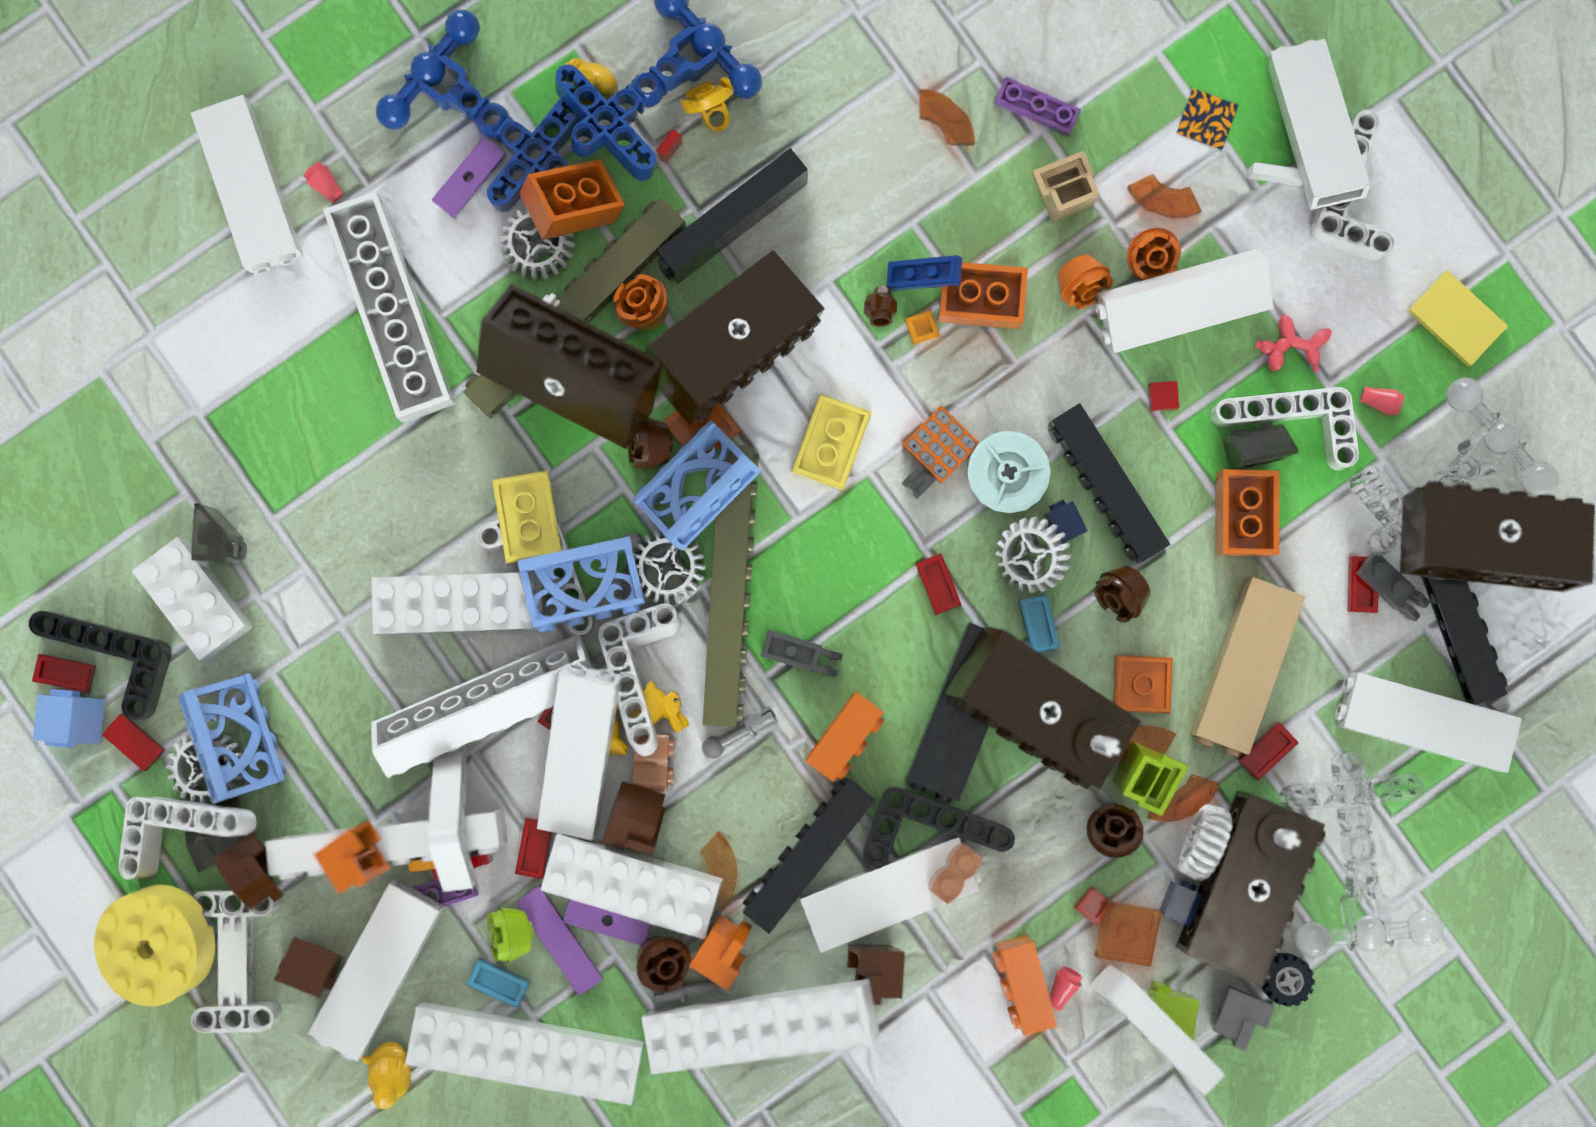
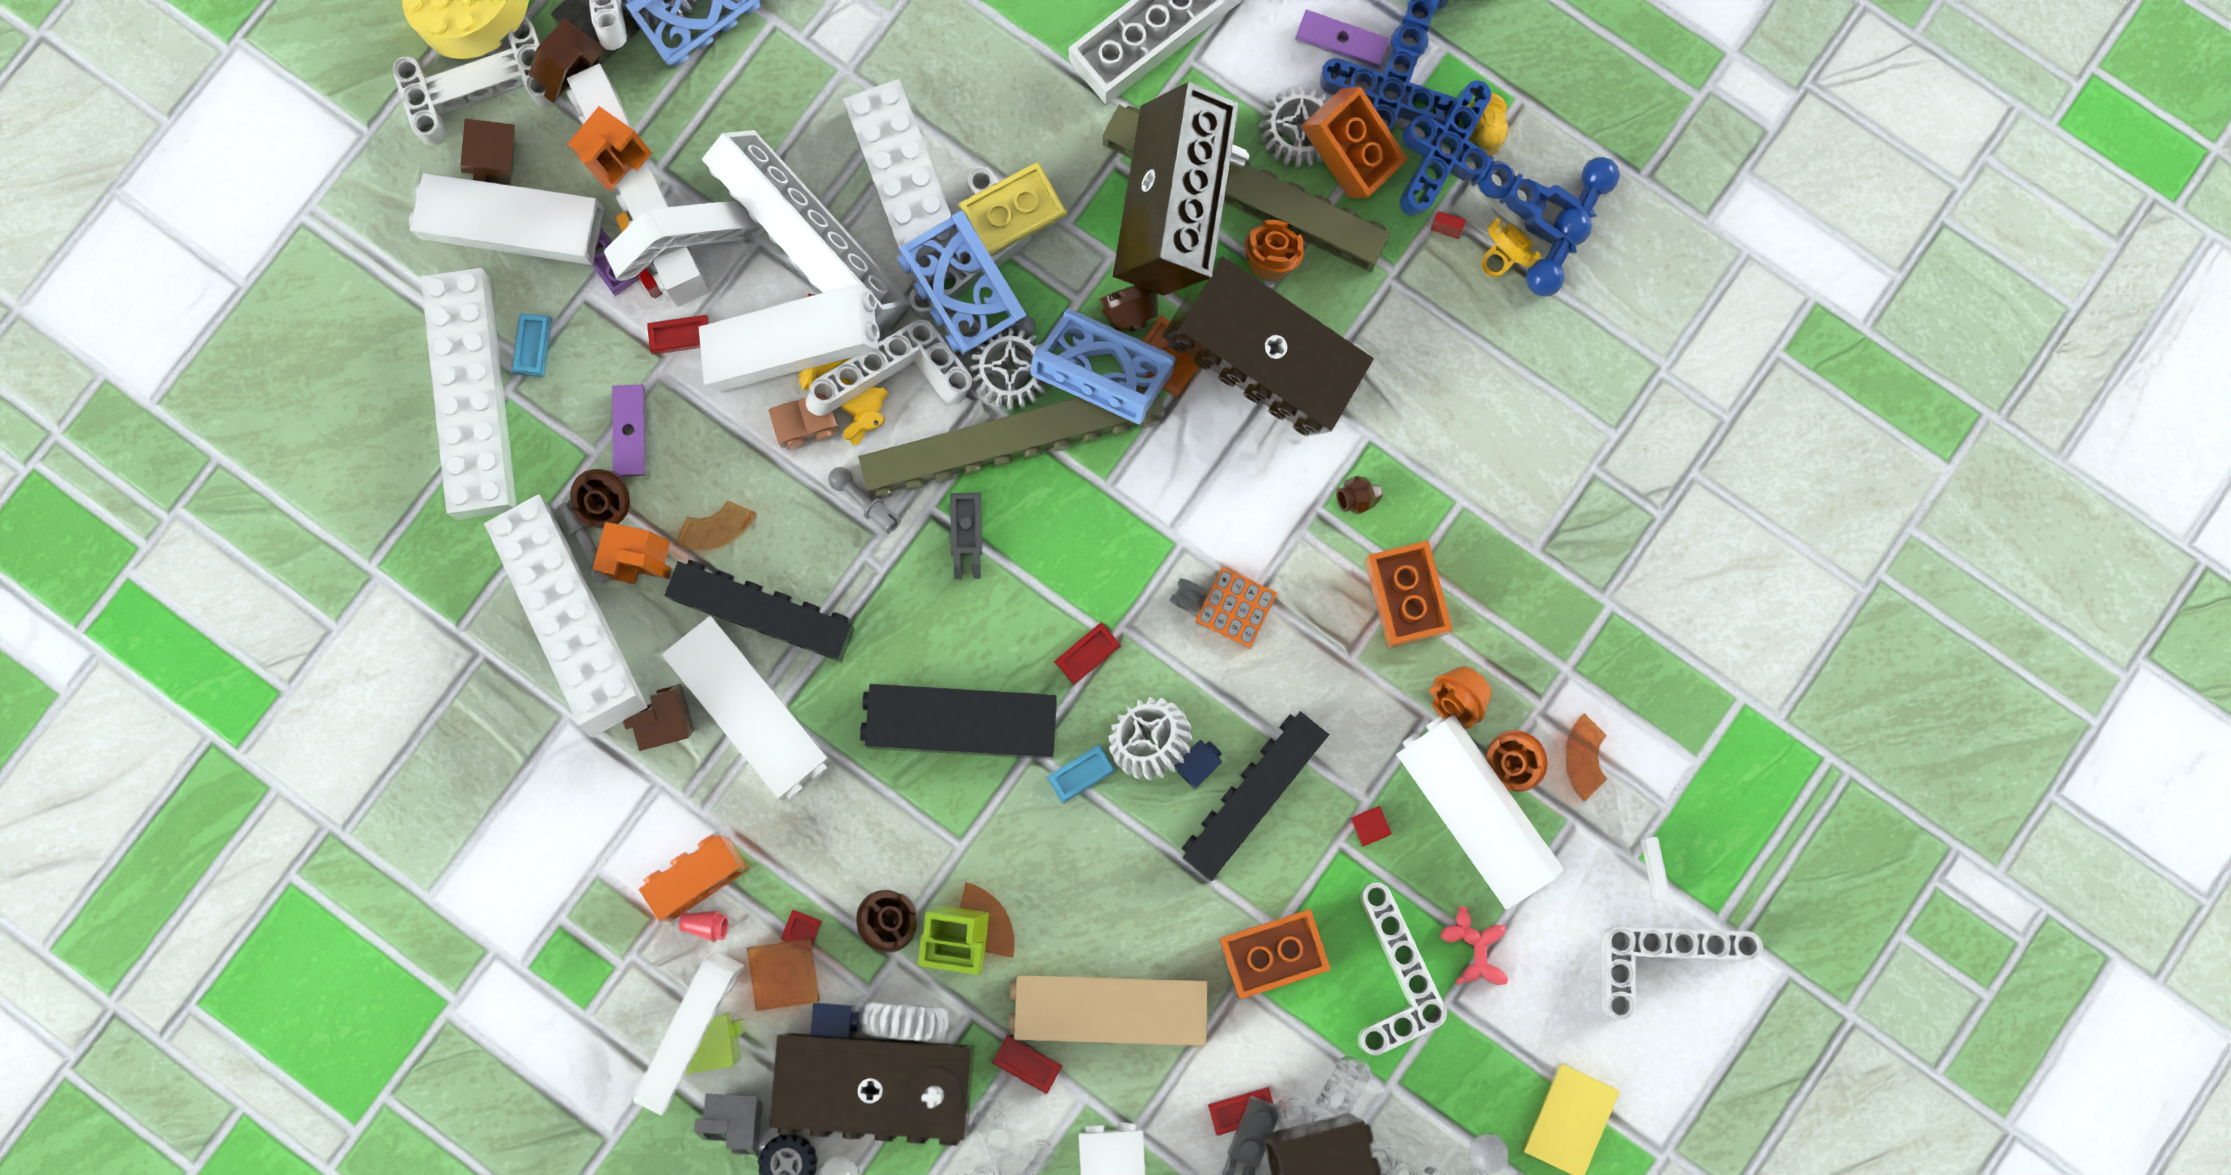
camera: 75 degrees right, 5 degrees down
yellow hair [362,1042,411,1109] -> none
lime cone [487,907,534,964] -> none
medium lavender tile [516,885,603,996] -> none
white brick [541,833,723,939] -> none
reddish brown plate [601,781,665,855] -> none
black brick [657,148,808,284] -> none
light yellow tile [791,394,872,491] -> none
orange brick [805,692,885,782] -> none
black beam [863,786,1015,867] -> none
blue tile [886,255,962,291] -> none
light orange tile [904,310,940,346] -> none
clear orange tile [919,89,975,146] -> none
nougat brick [928,842,982,904] -> none
dark brown piece [944,626,1141,790] -> none
light aqua piece [967,430,1051,514] -> none
medium lavender tile [994,77,1081,137] -> none
tan plate [1031,150,1100,223] -> none
reddish brown cone [1094,566,1151,622] -> none
orange tile [1114,655,1173,714] -> none
clear orange tile [1148,774,1220,822] -> none
sticker [1176,88,1238,150] -> none
clear smoke slope [1222,421,1299,470] -> none
white brick [1267,39,1371,210] -> none
coral cone [1360,386,1405,416] -> none

